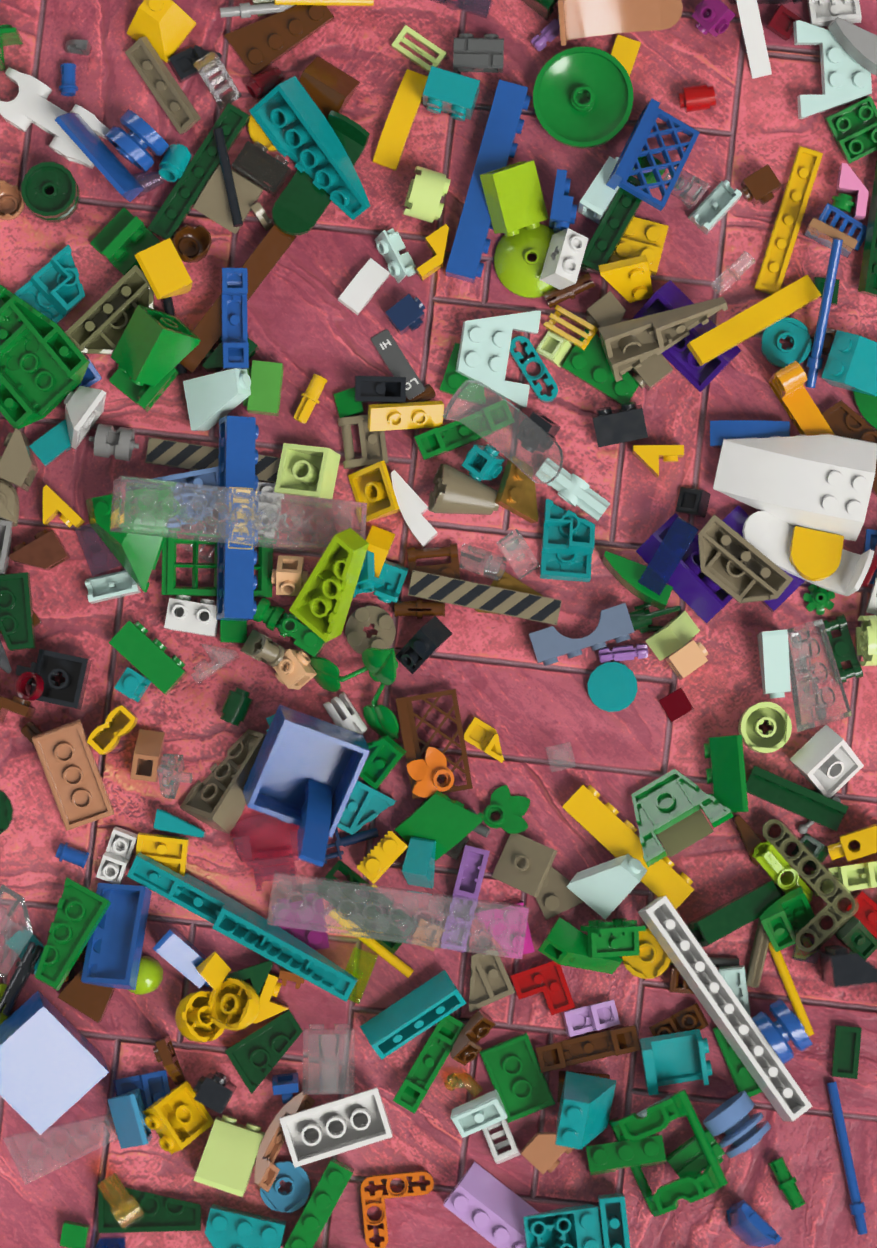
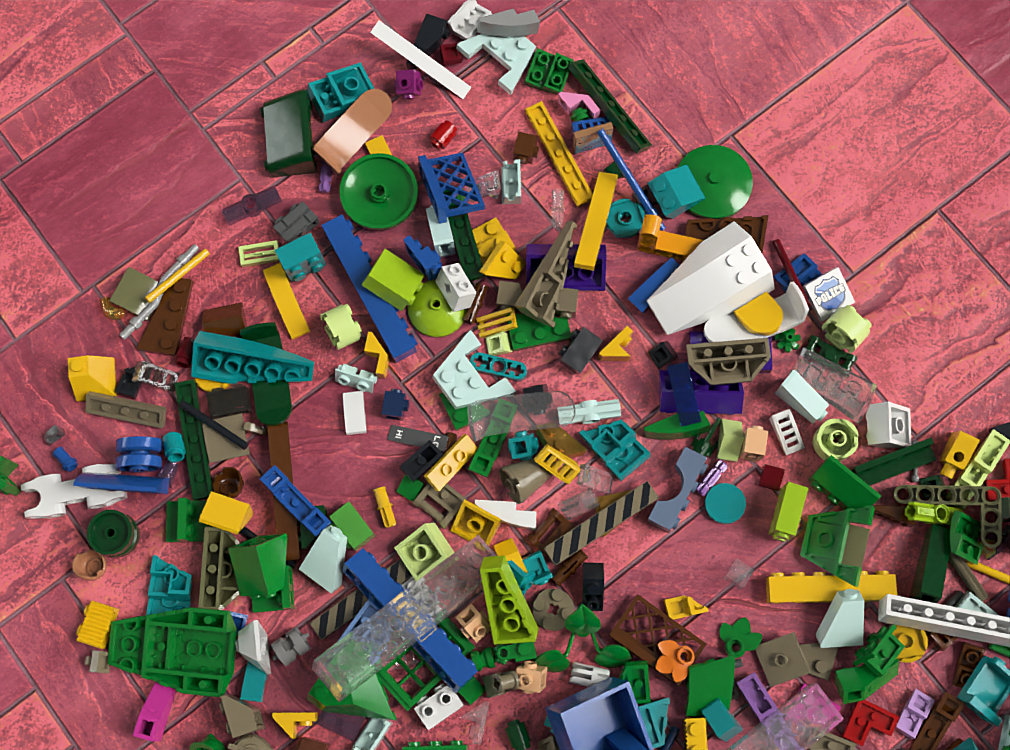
camera: 45 degrees left, 10 degrees down
none -> yellow slope [534,444,581,484]
none -> lime brick [768,482,808,542]
none -> white slope [769,409,805,456]

